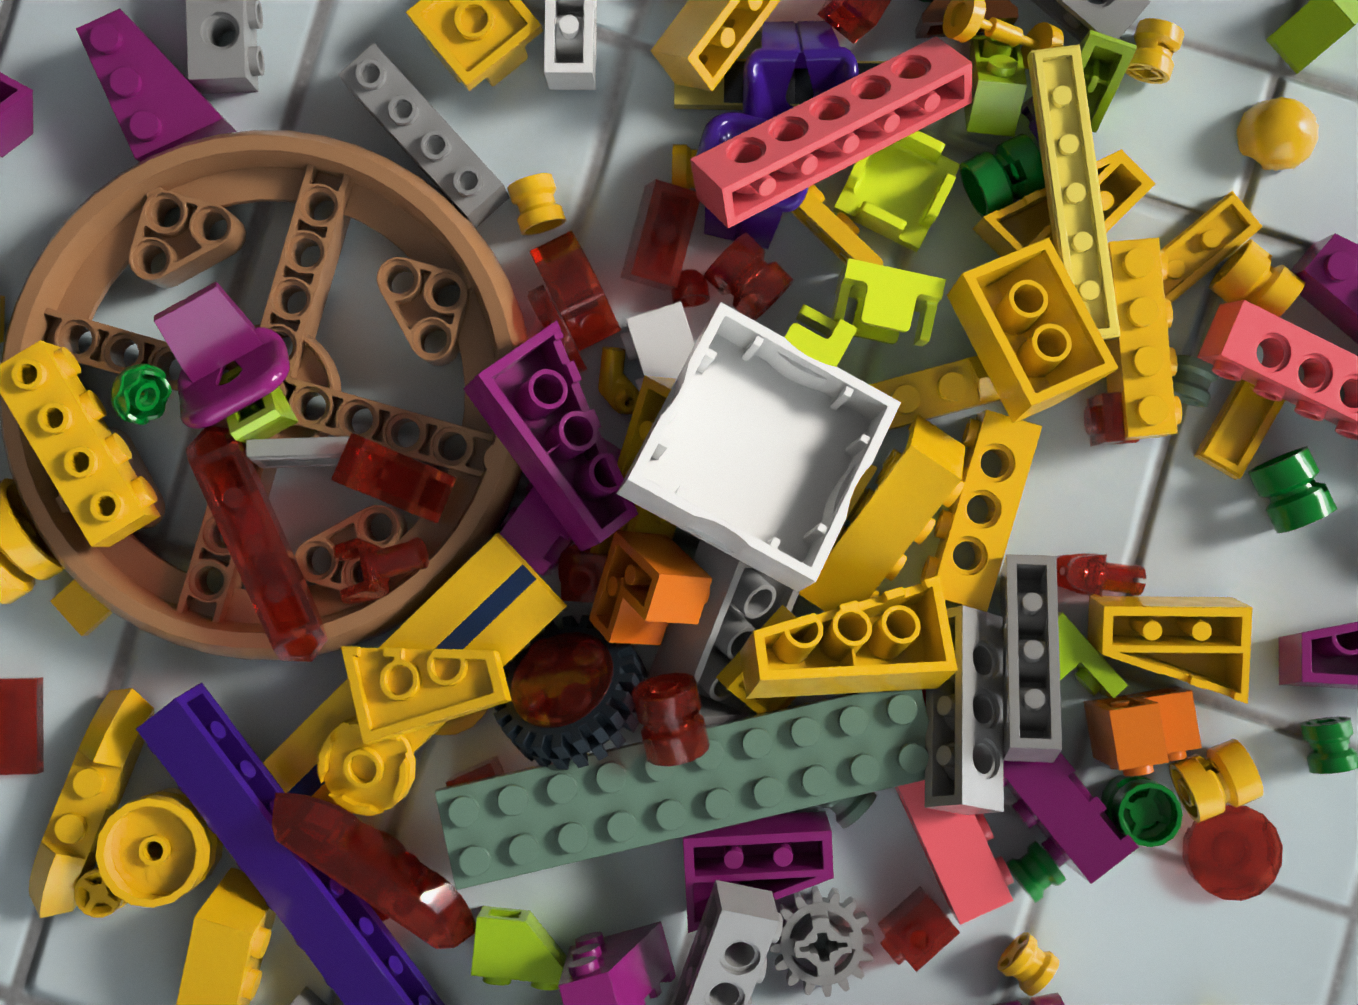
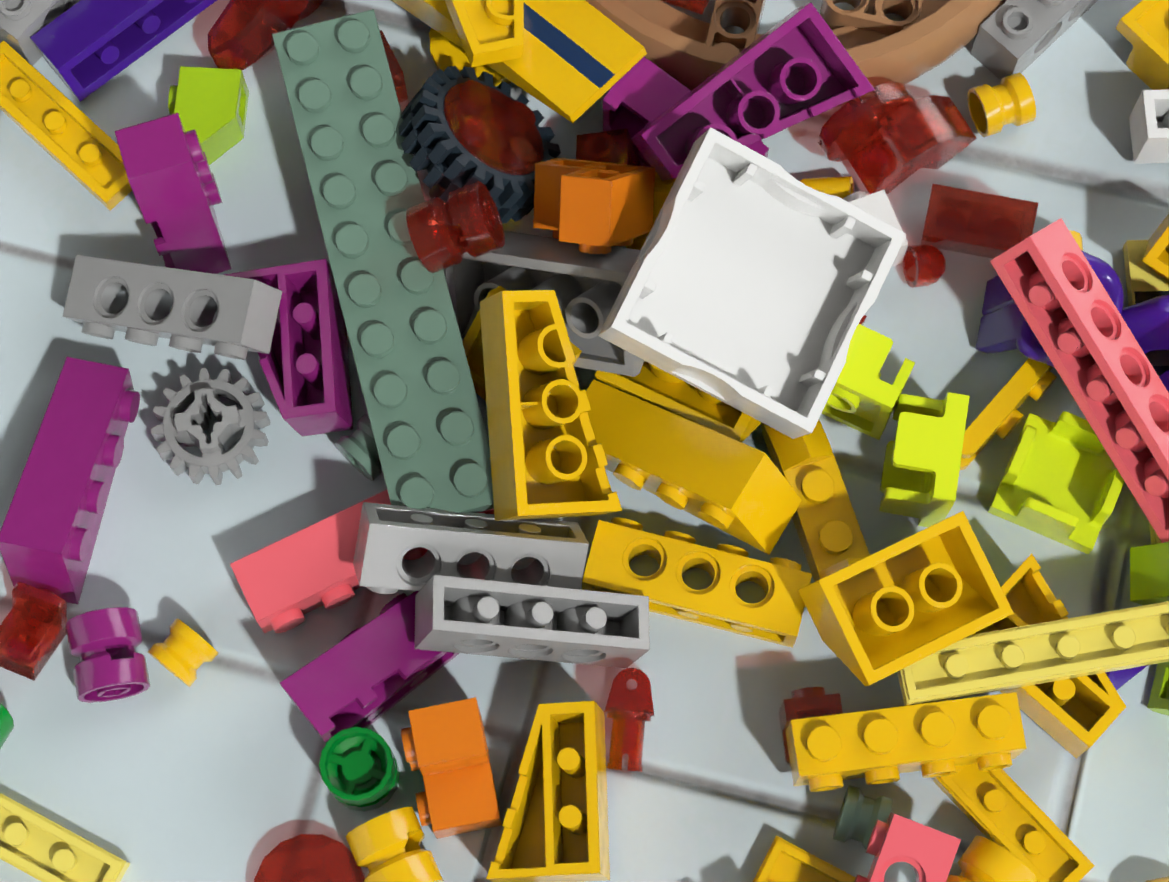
camera: 85 degrees right, 15 degrees down
clear red wheel [703,232,794,321] -> none
clear red brick [878,886,960,972] -> none
green wheel [959,133,1045,217] -> none
green wheel [1006,841,1066,904] -> none
lime slope [1058,612,1128,699] -> none

